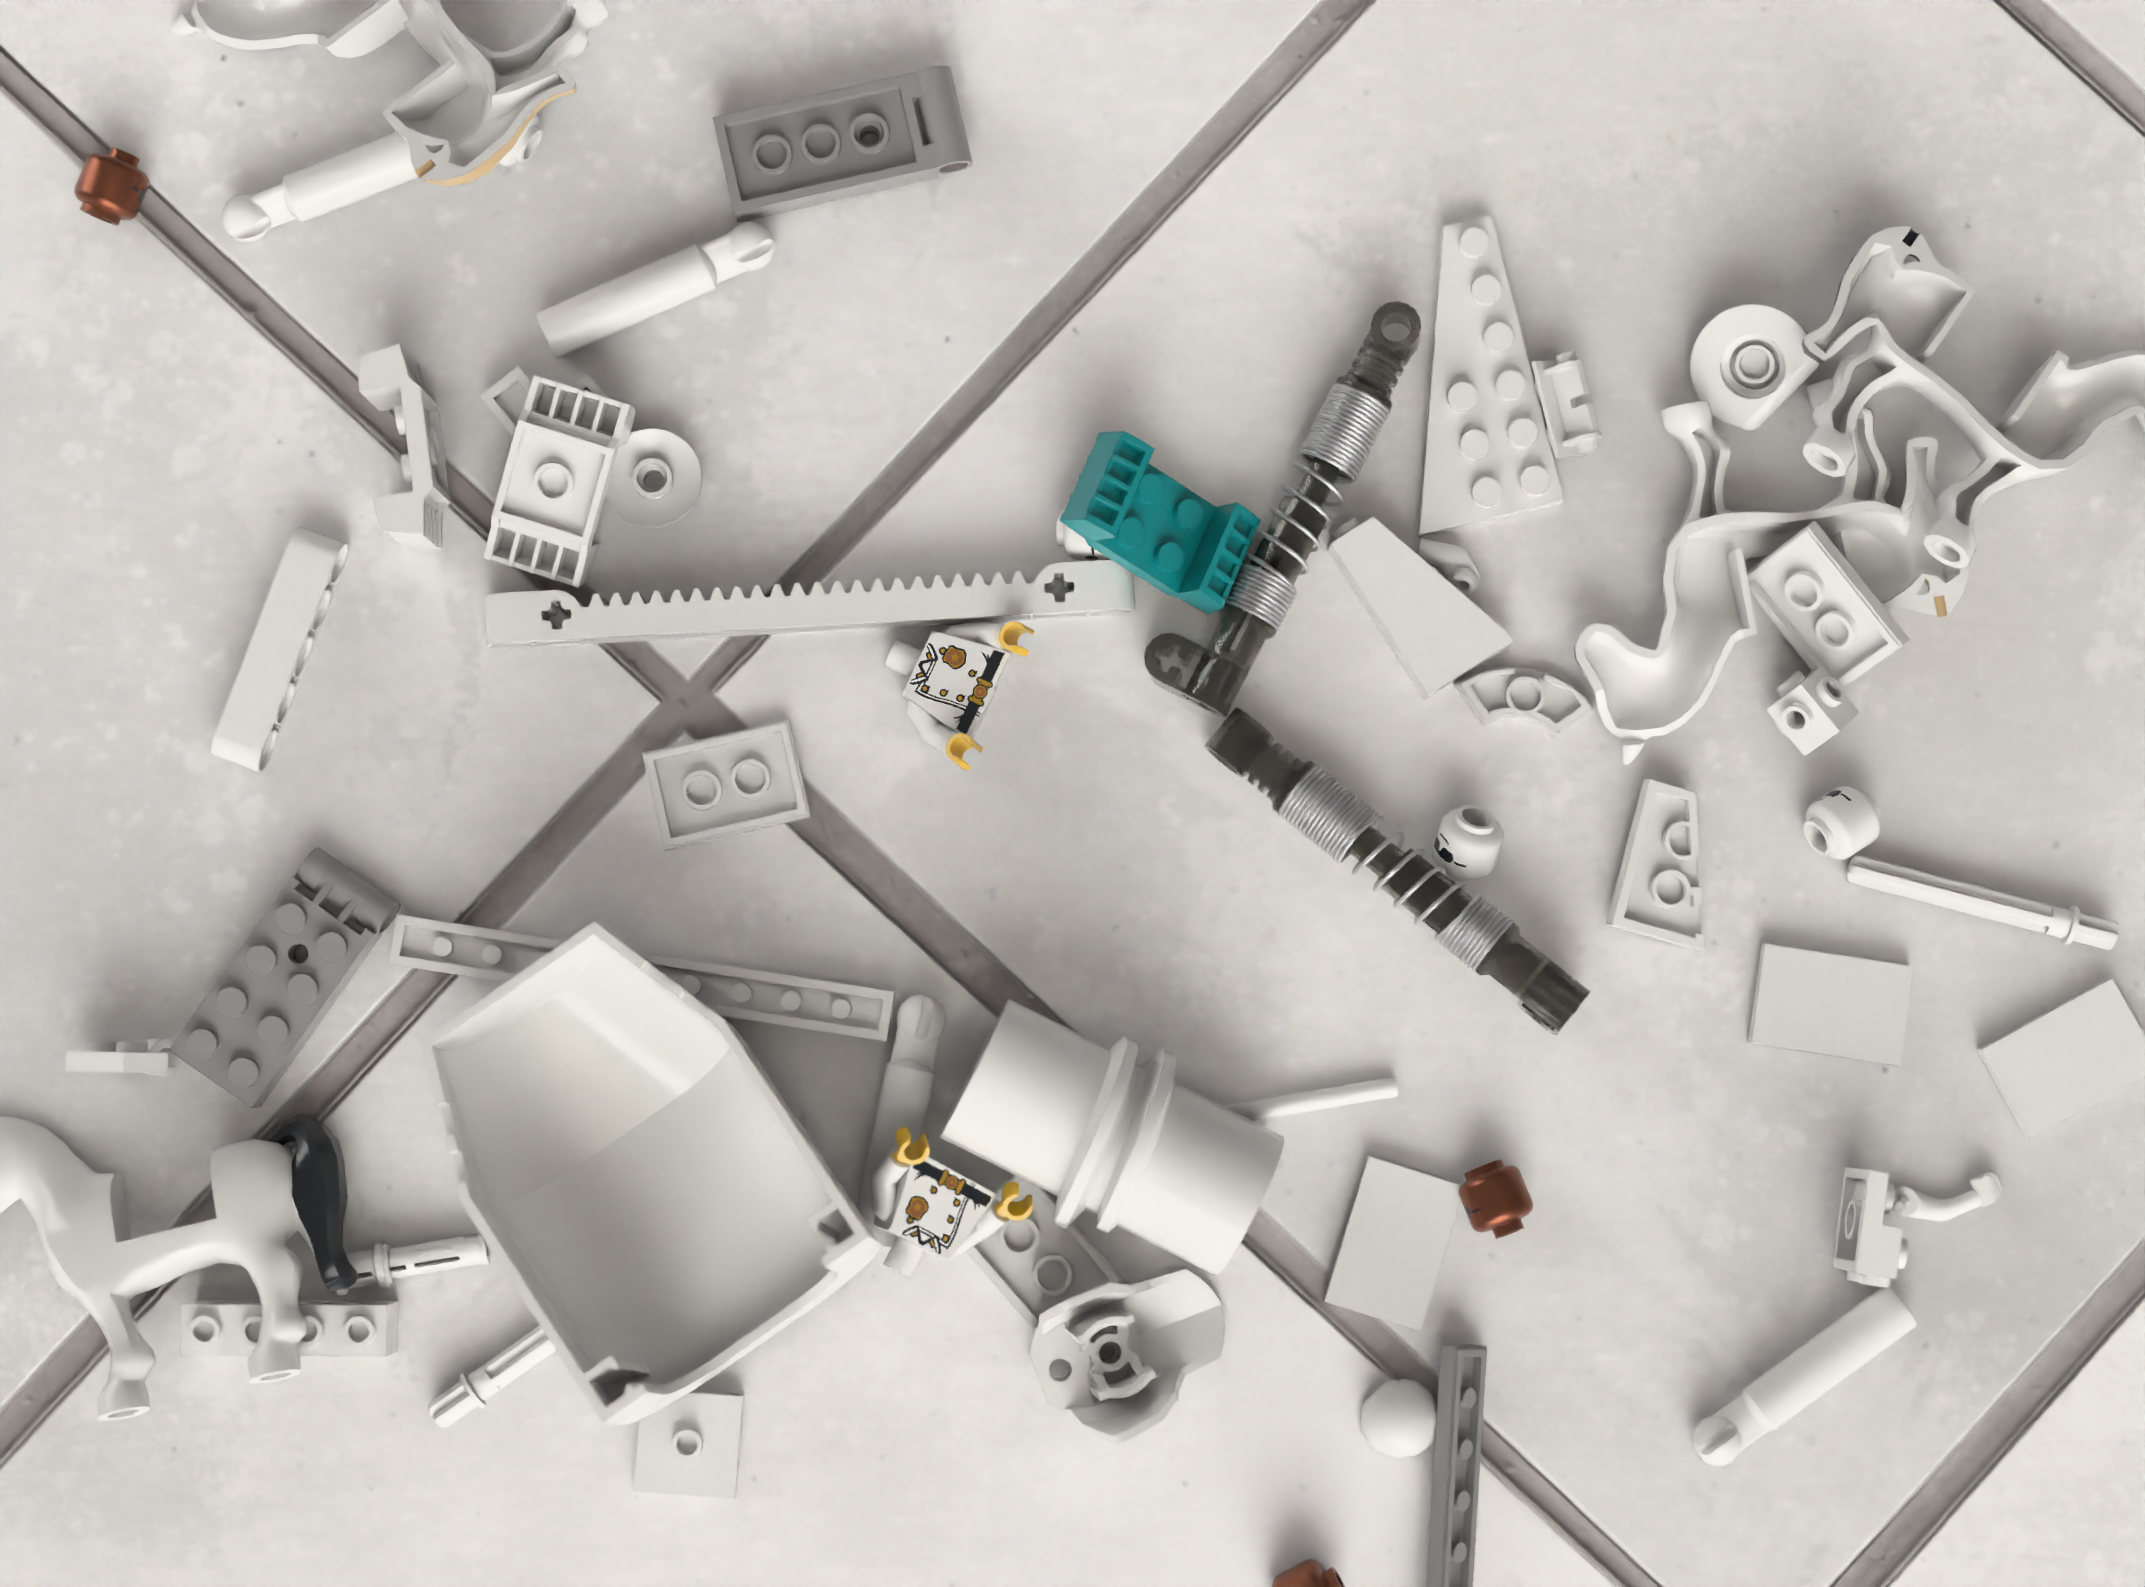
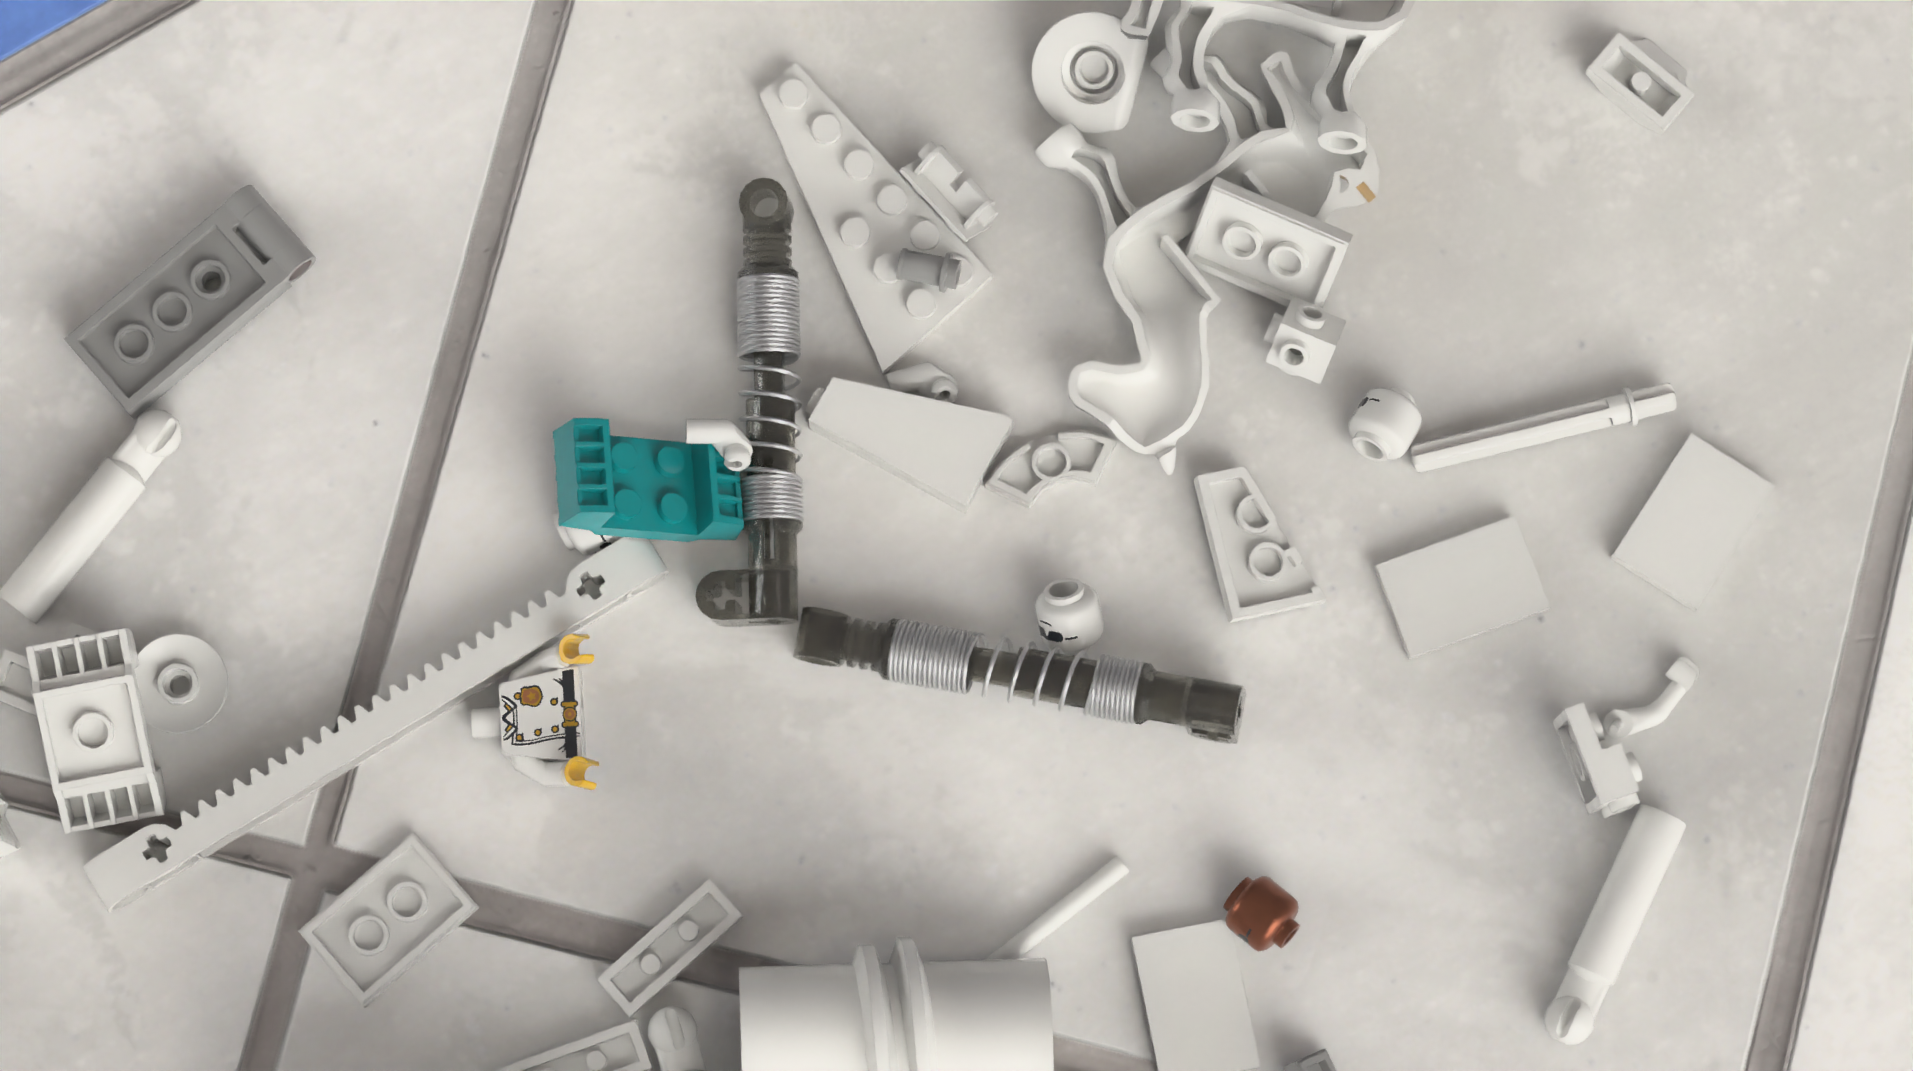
camera: 25 degrees left, 5 degrees down
none -> white plate [596,878,744,1018]
none -> white arm [685,419,753,471]
none -> light grey pin [896,248,961,292]

